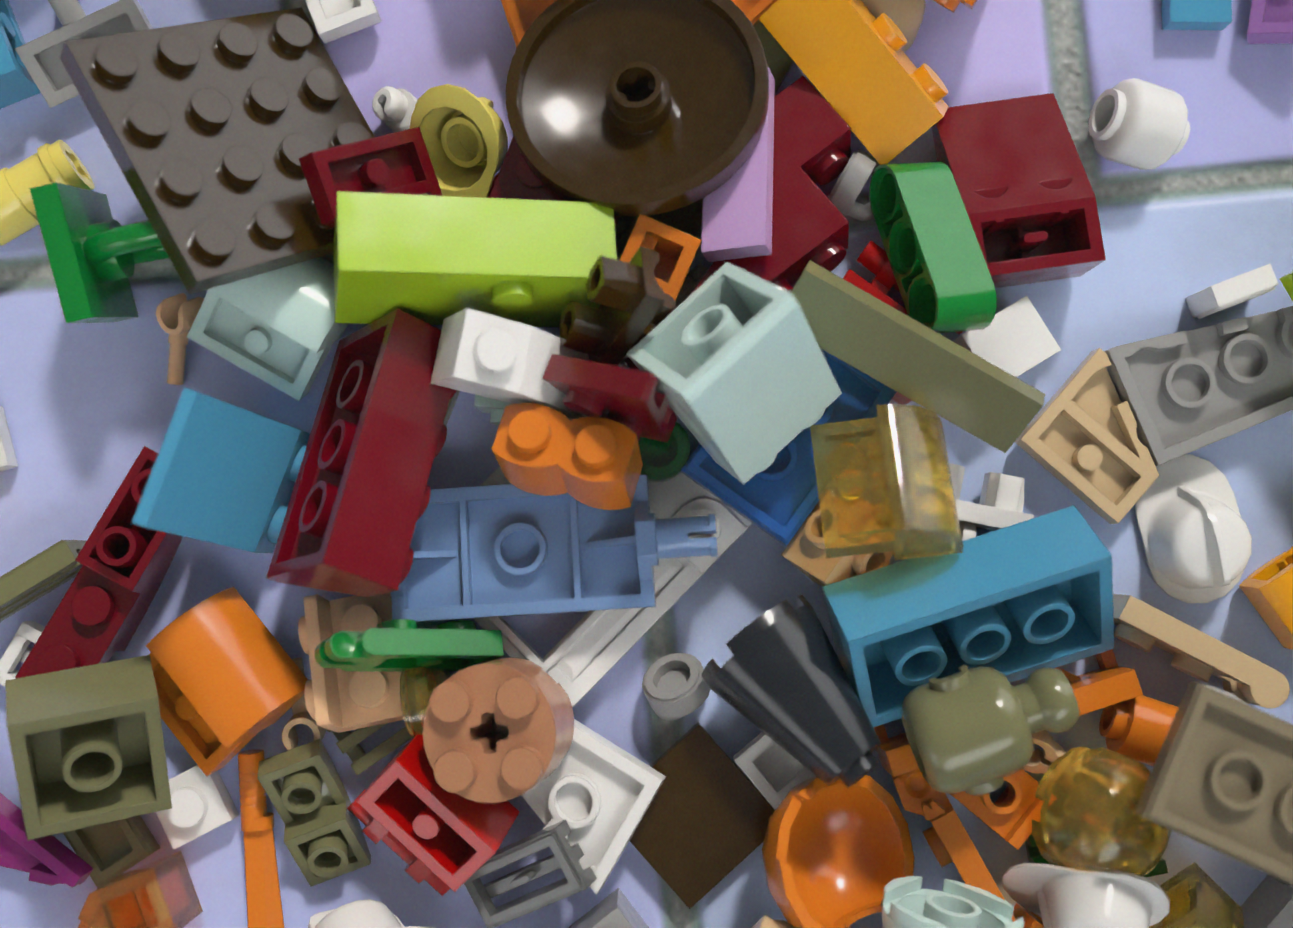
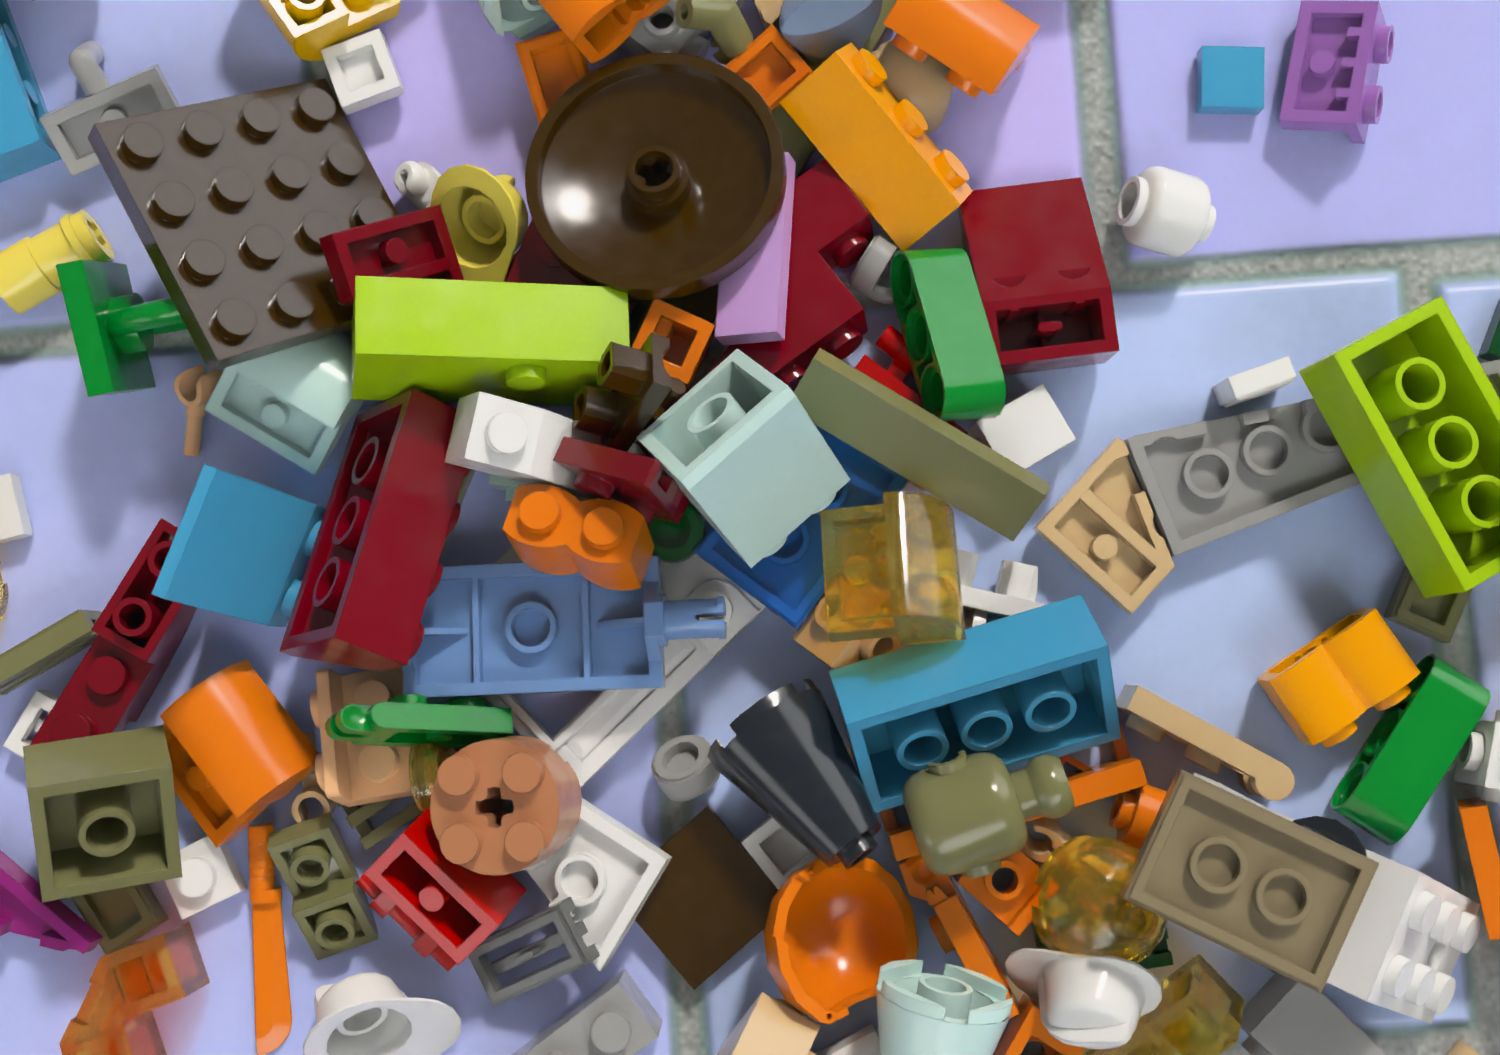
camera: 10 degrees right, 0 degrees up
white piece [1135,454,1252,603] -> none

